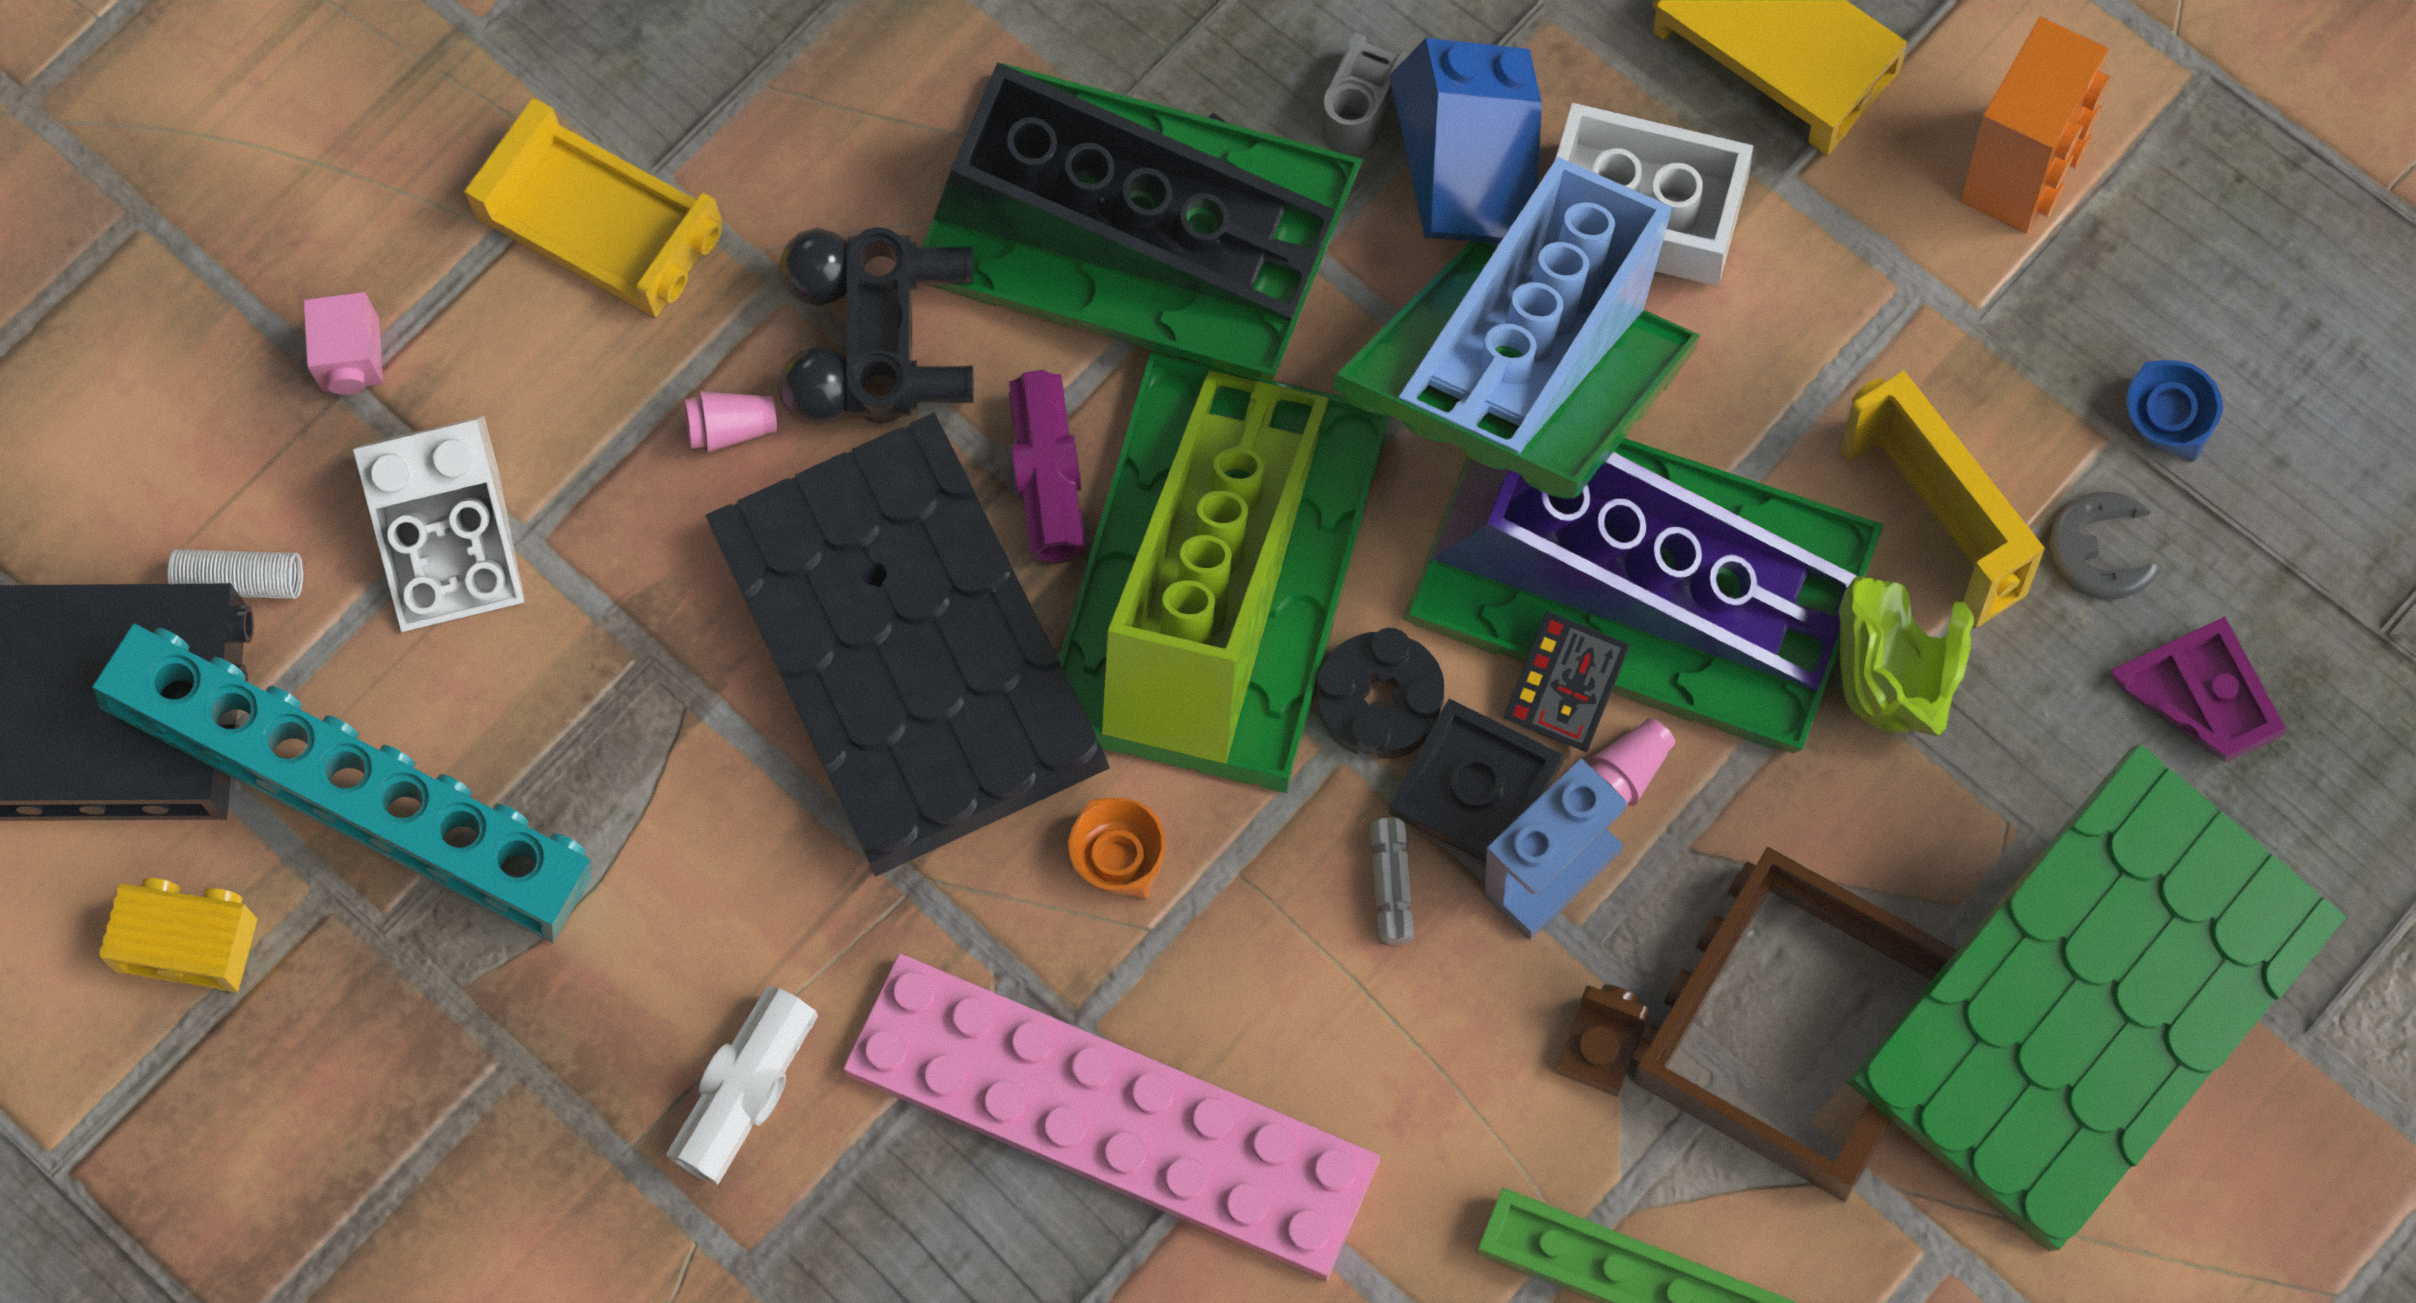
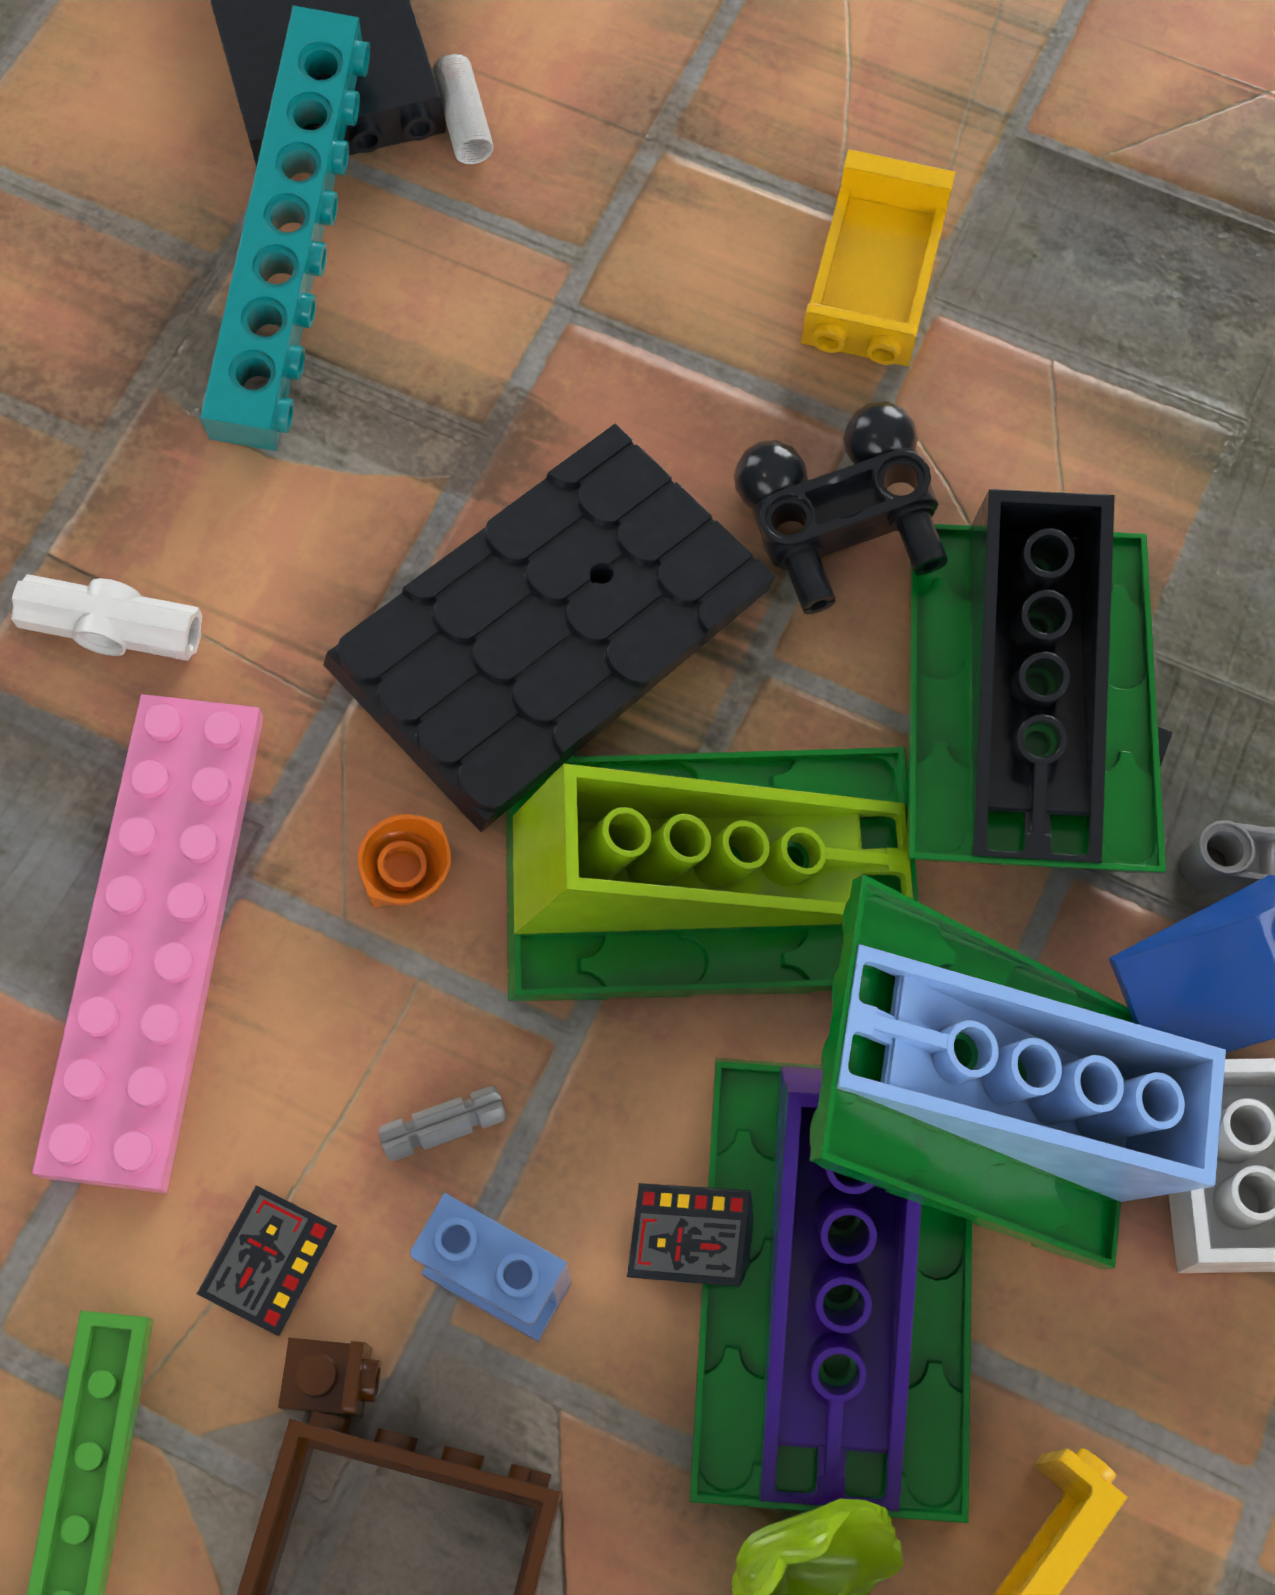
camera: 65 degrees right, 0 degrees up
yellow brick [99,877,258,993] -> none
bright pink brick [304,292,383,395] -> none
white slope [353,416,525,632] -> none
bright pink cone [684,391,777,453] -> none
magenta piece [1009,370,1085,565] -> none
black plate [1318,628,1444,759] -> none
black plate [1389,698,1564,863] -> none
bright pink cone [1588,718,1675,806] -> none
none -> piece [196,1185,337,1336]

